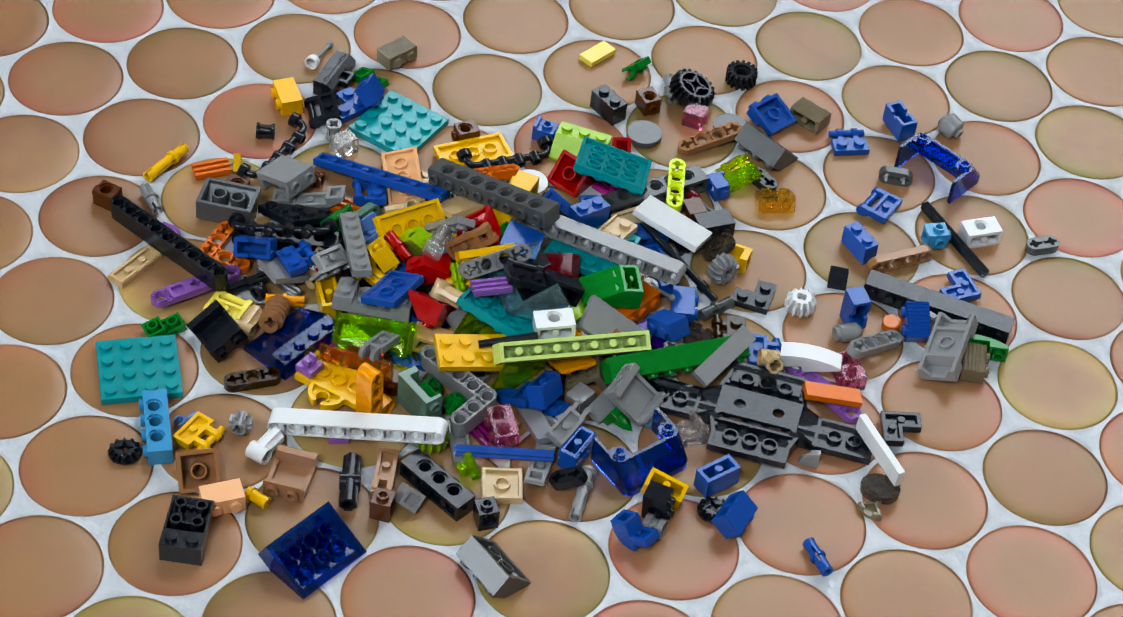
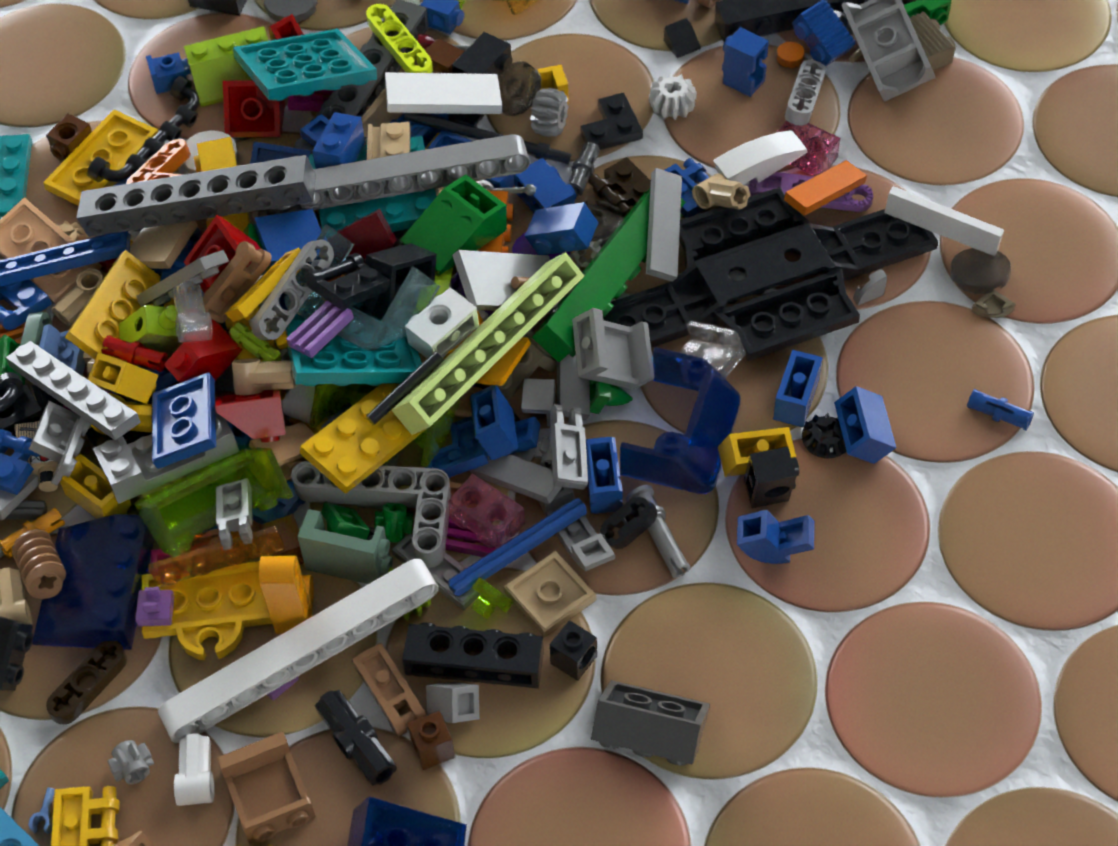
camera: 30 degrees left, 10 degrees up
light grey wheel [642,513,668,540] -> none
light grey brick [832,322,862,343] -> none
plate [880,411,922,447] -> none

